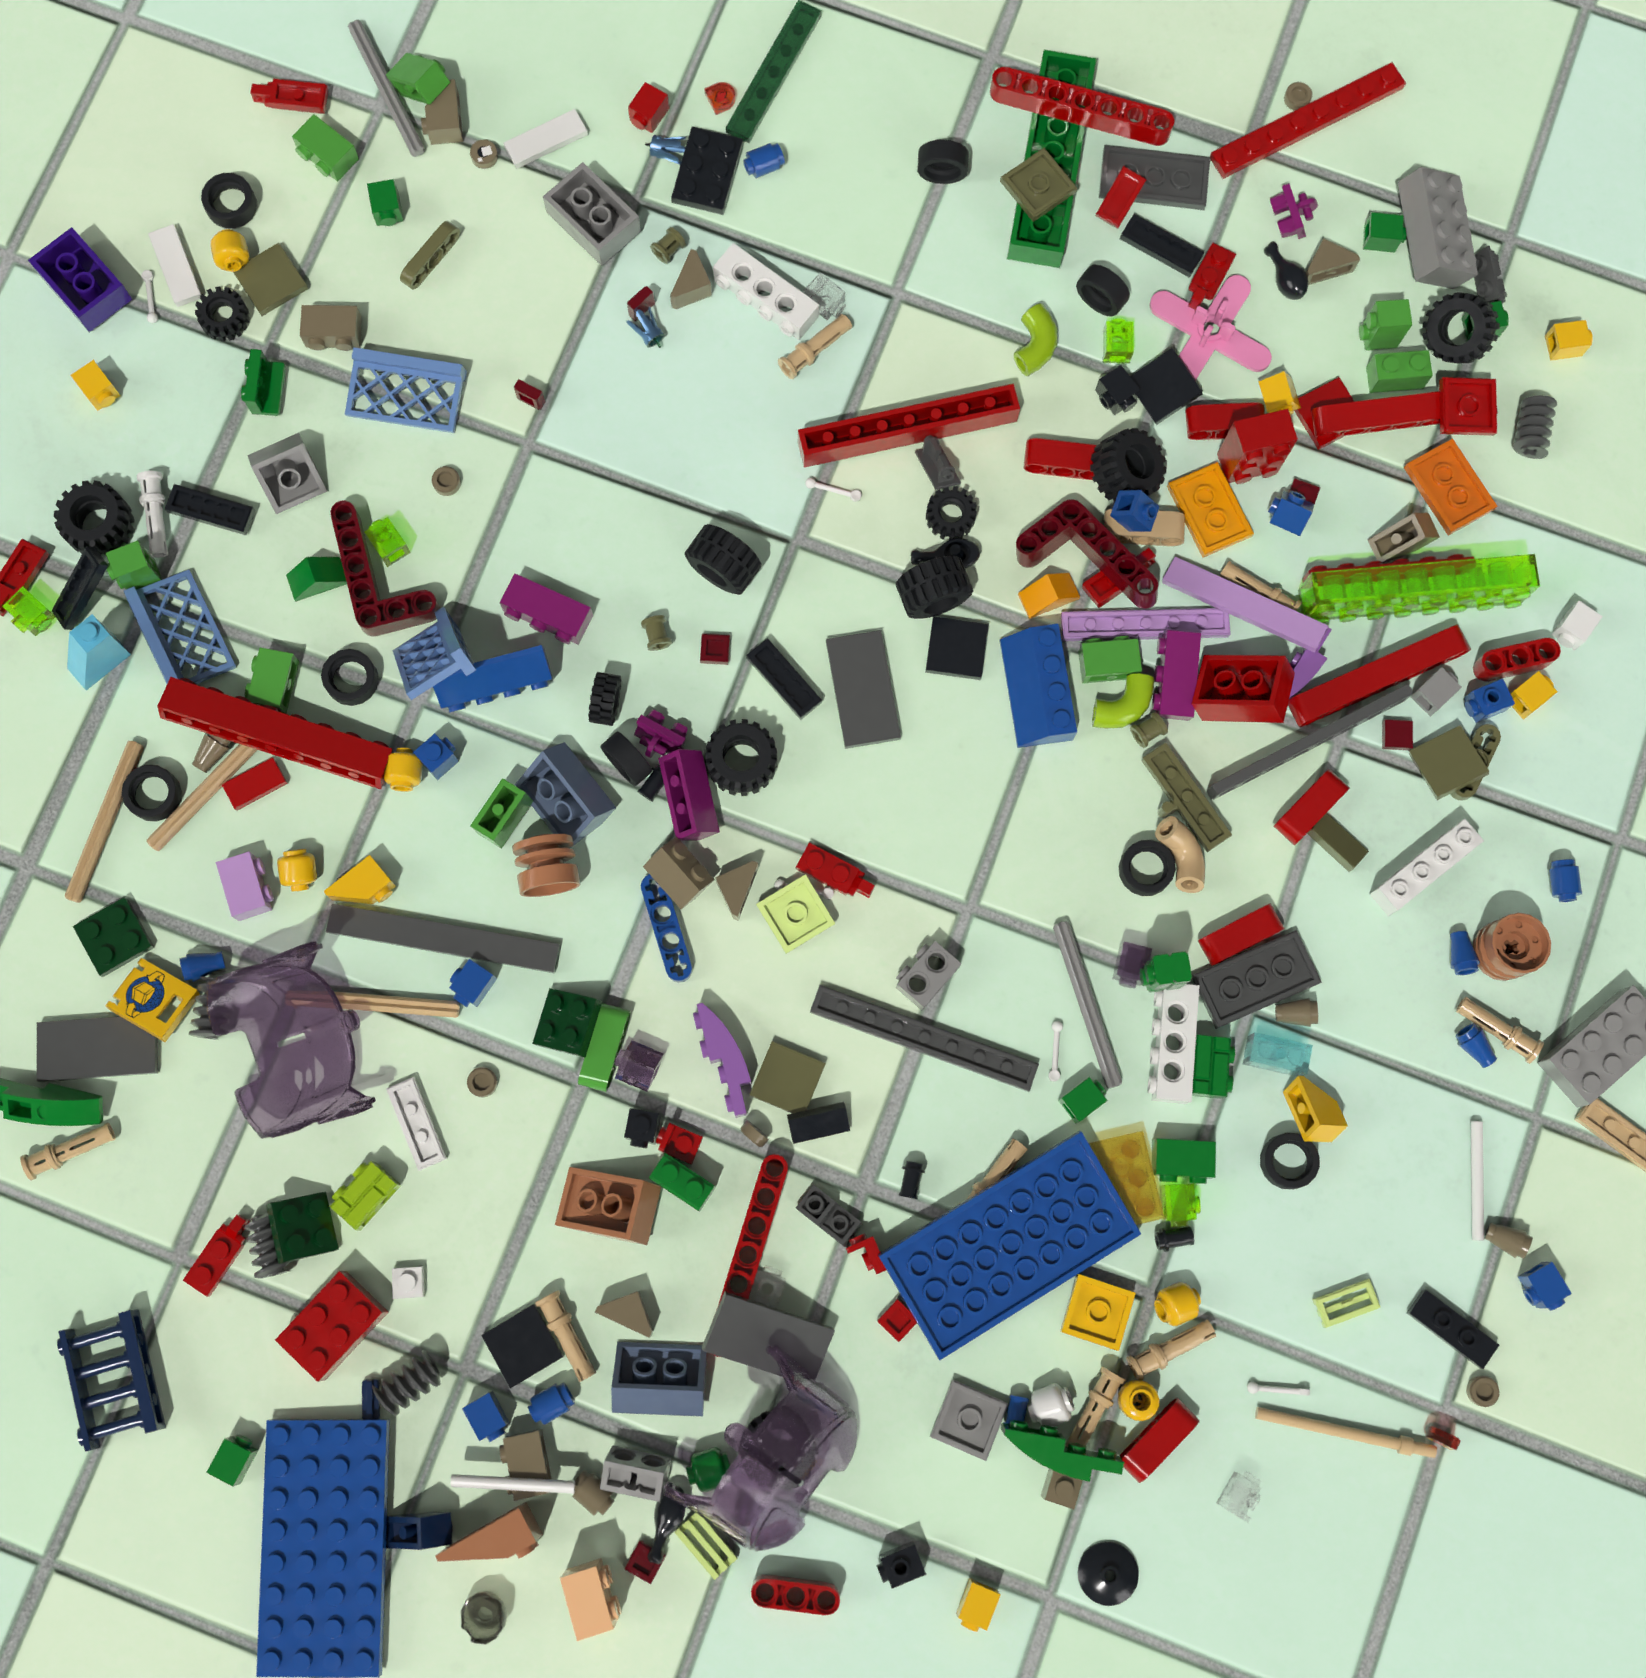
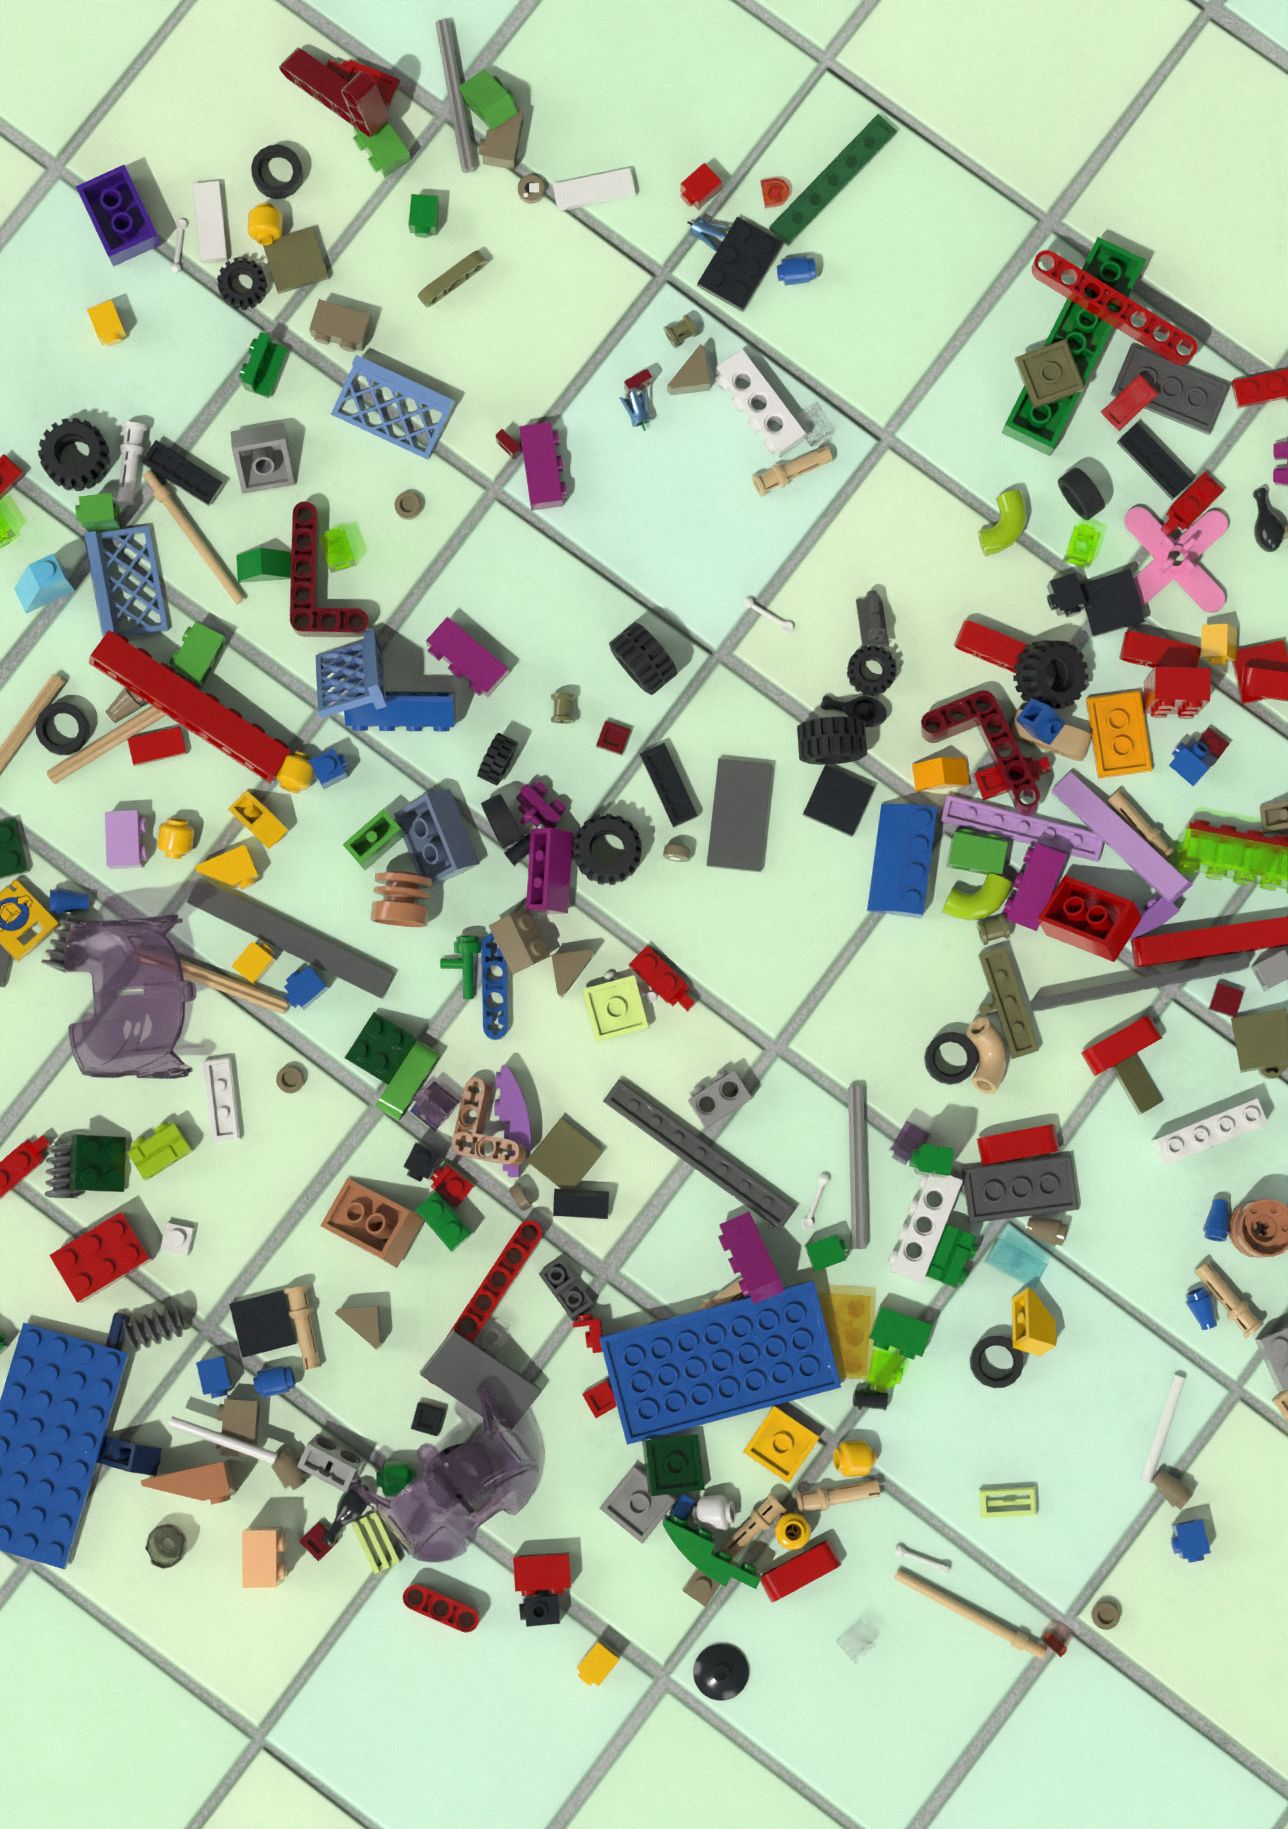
camera: 20 degrees right, 5 degrees up
black plate [51,546,108,630] -> none
black tyre [321,649,379,706] -> none
light grey brick [543,162,641,266] -> none
sand blue slope [611,1342,707,1417] -> none
red brick [798,383,1020,468] -> none
black pin [899,1161,925,1199] -> none
black tyre [917,139,969,184] -> none
black plate [1407,1289,1499,1369] -> none
none -> tan bar [143,470,245,605]
none -> yellow slope [228,790,288,849]
none -> yellow brick [232,941,276,986]
none -> dark red beam [279,47,390,138]
none -> black tile [411,1402,445,1436]
none -> green piece [440,936,481,999]
none -> medium nougat beam [452,1077,526,1166]
none -> red brick [513,1552,571,1596]
none -> magenta brick [519,422,567,511]
none -> dark green plate [642,1434,705,1497]
none -> dark tan tile [663,844,691,862]
none -> magenta brick [718,1212,784,1304]

